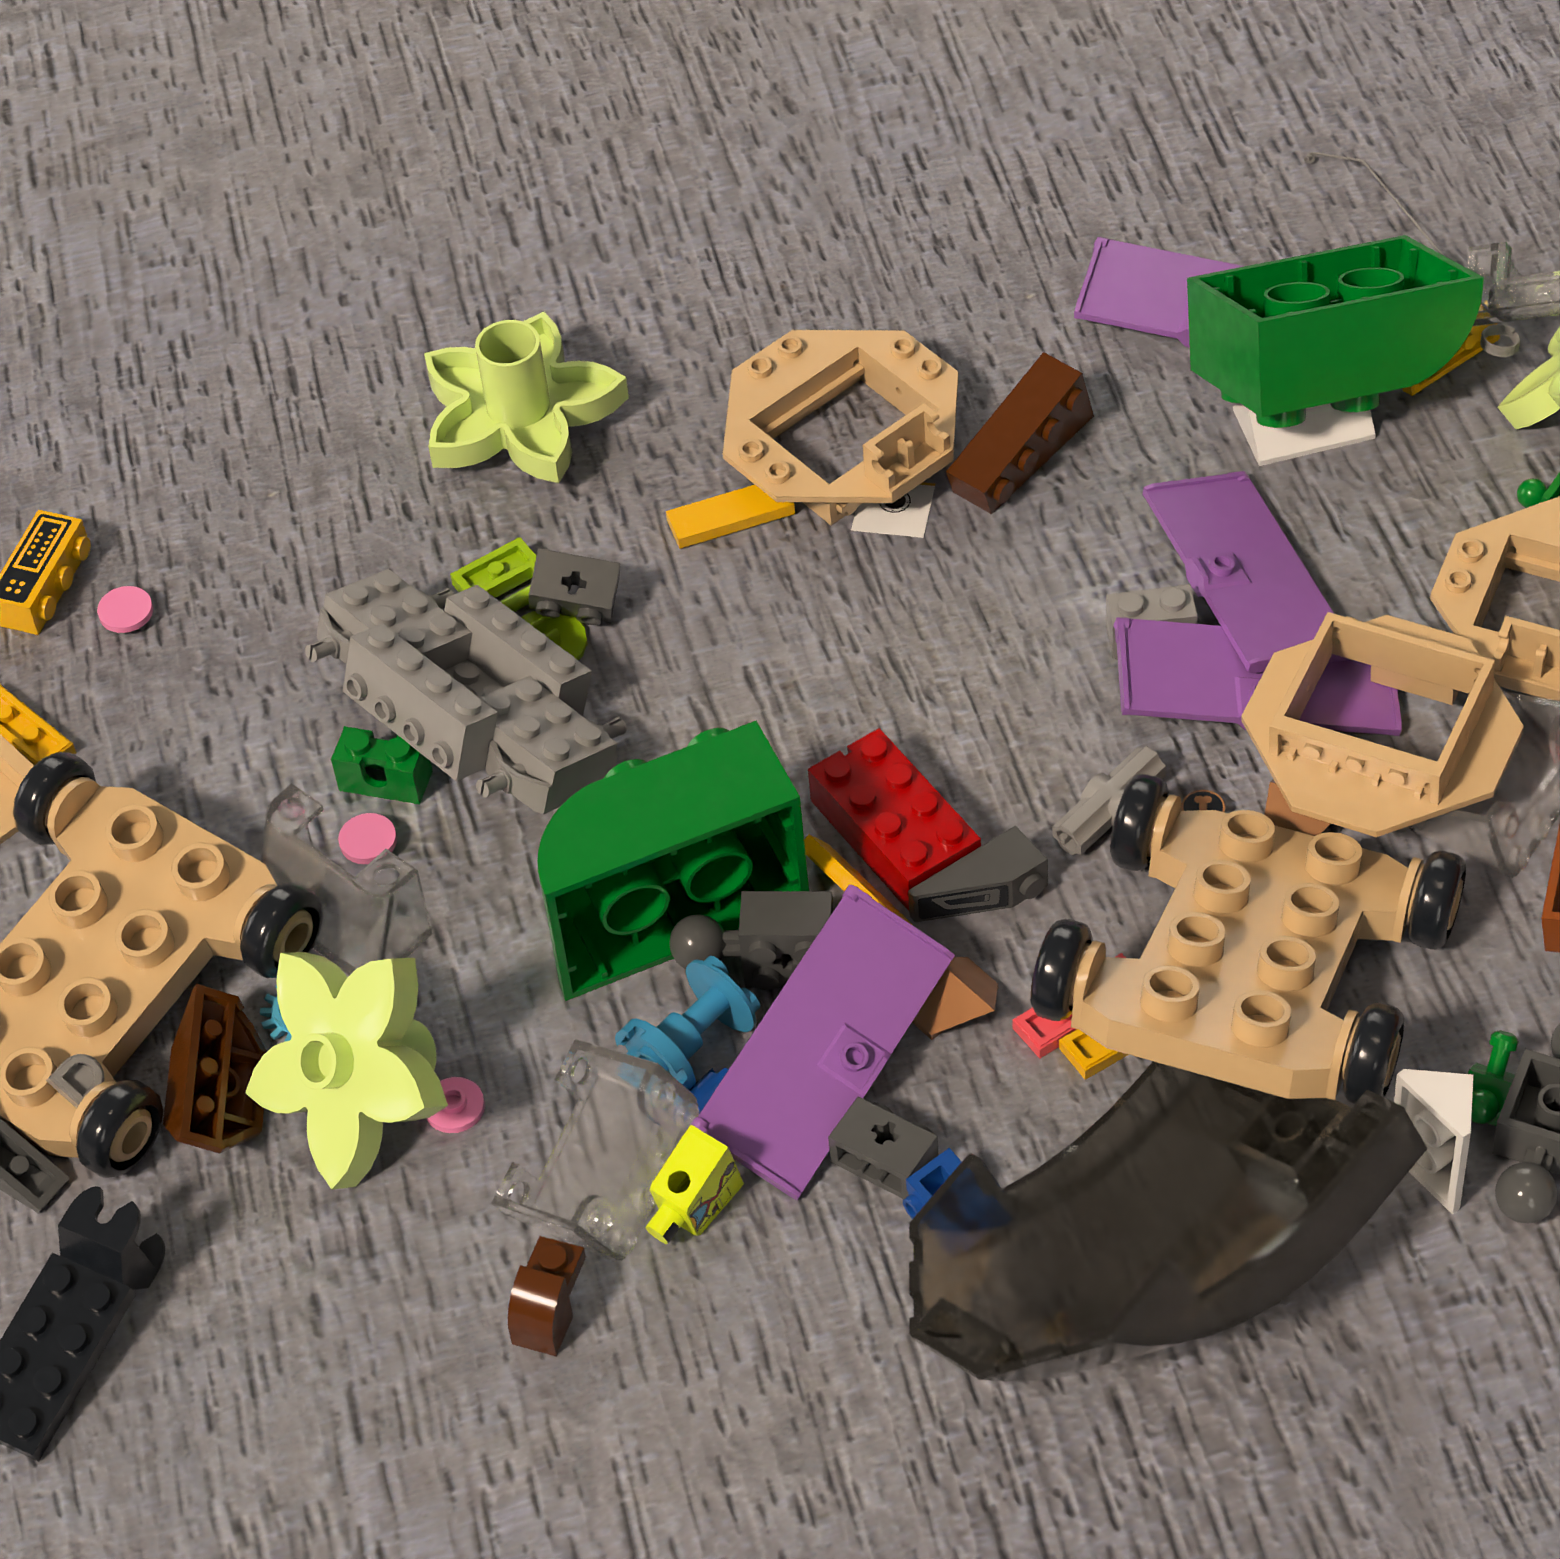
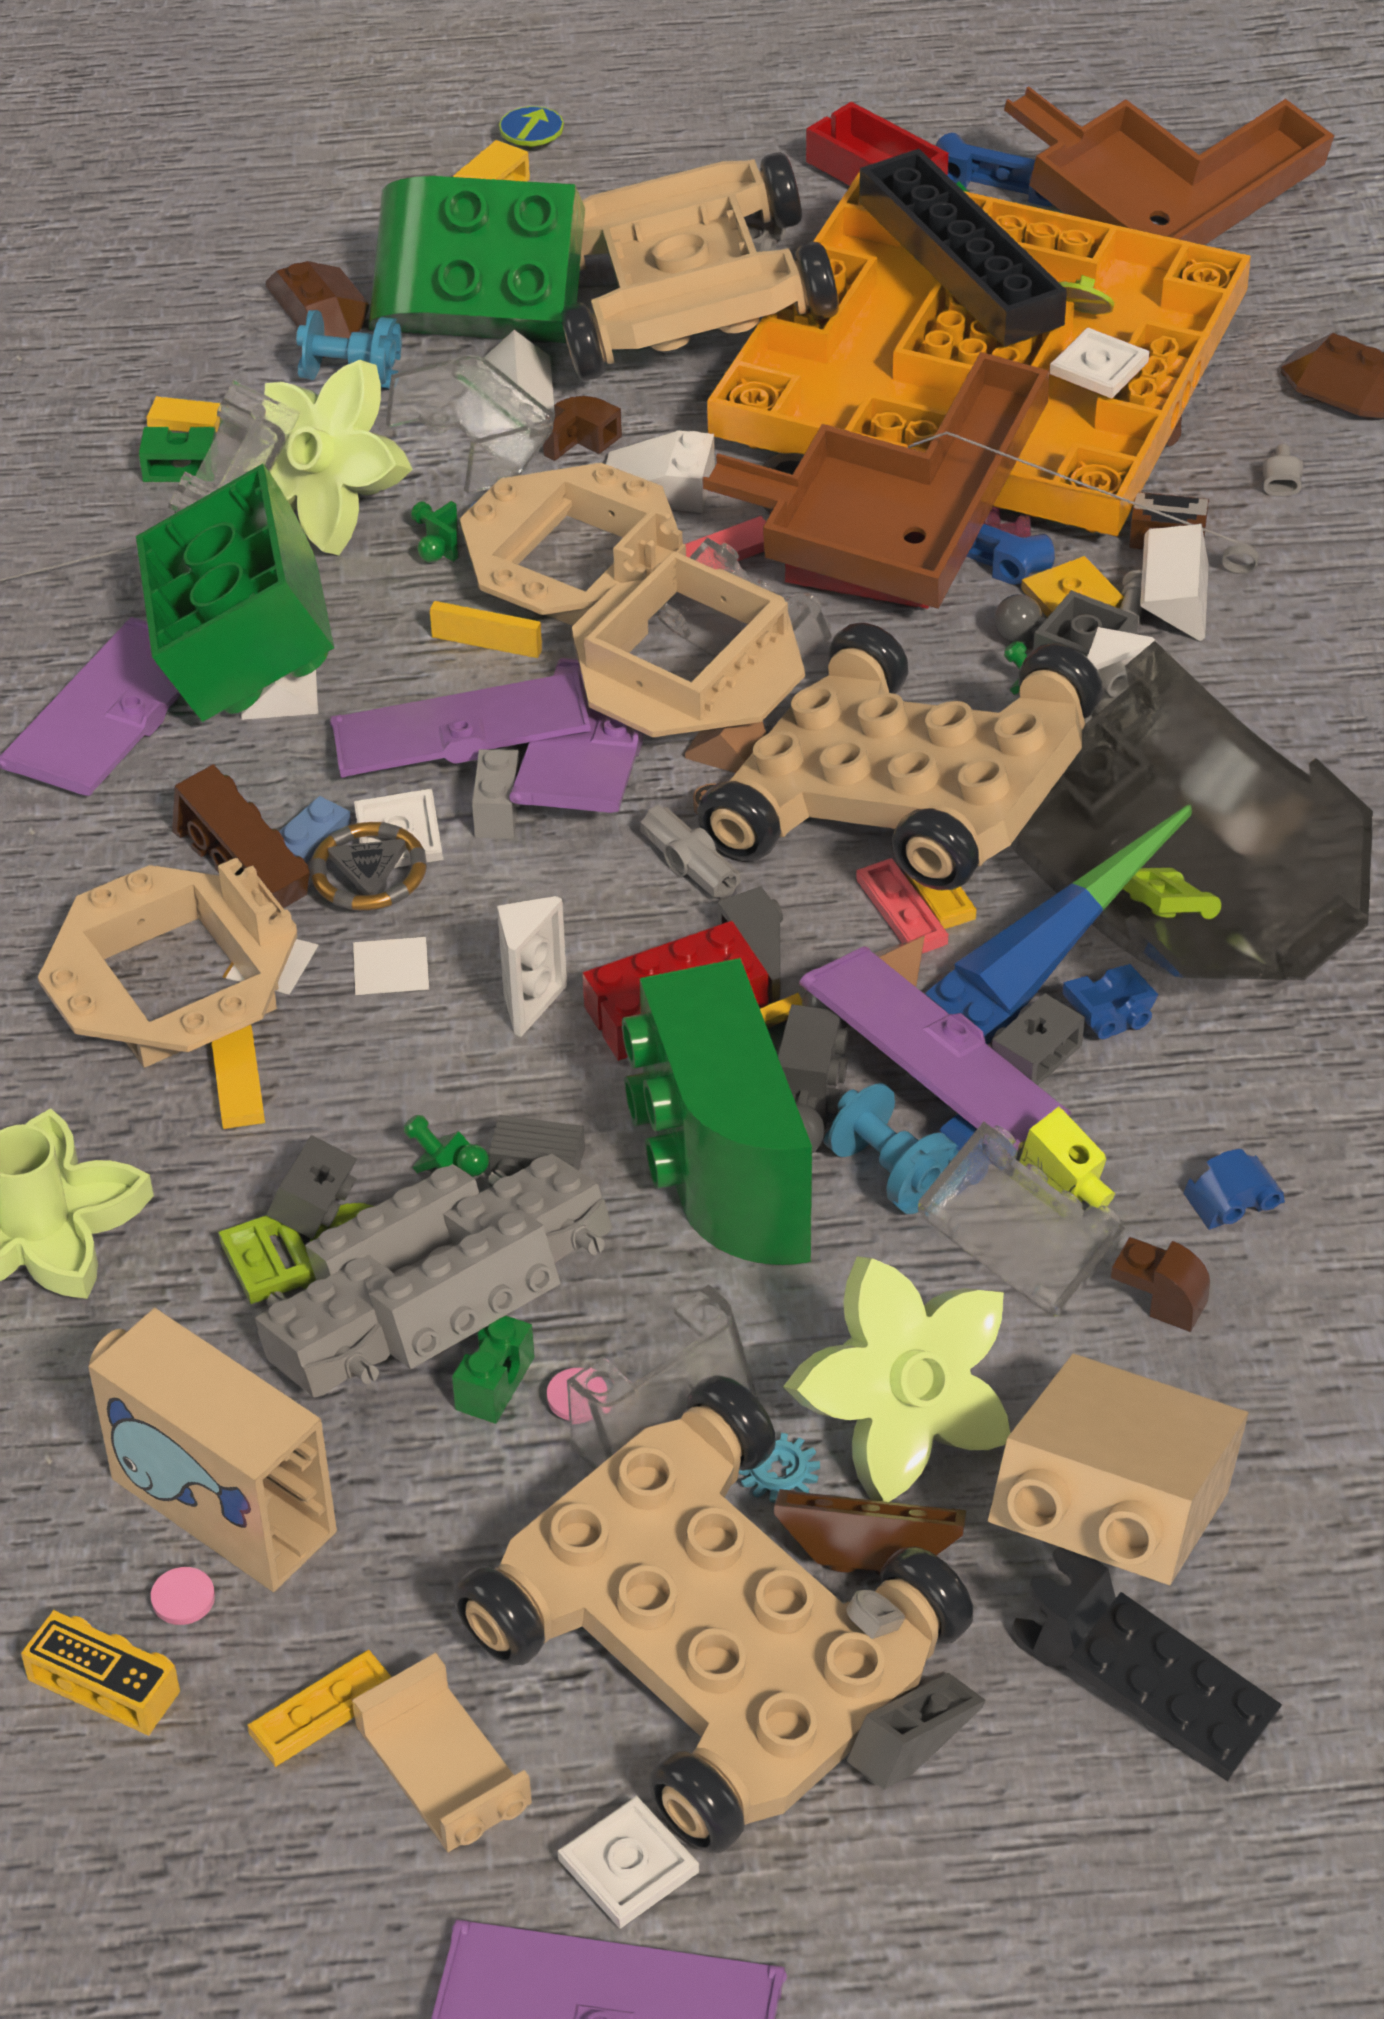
camera: 85 degrees left, 5 degrees down
none -> tan brick [88,1307,337,1593]
none -> medium blue plate [279,796,351,862]
none -> piece [310,822,427,910]
none -> white sticker [353,937,429,995]
none -> white plate [354,789,444,868]
none -> green piece [403,1115,489,1177]
none -> yellow tile [430,601,542,658]
none -> dark grey brick [489,1115,585,1176]
none -> white slope [497,896,567,1037]
none -> blue plate [925,804,1192,1045]
none -> tan brick [988,1353,1249,1586]
none -> lime plate [1123,868,1221,919]
none -> blue cylinder [1183,1149,1285,1230]

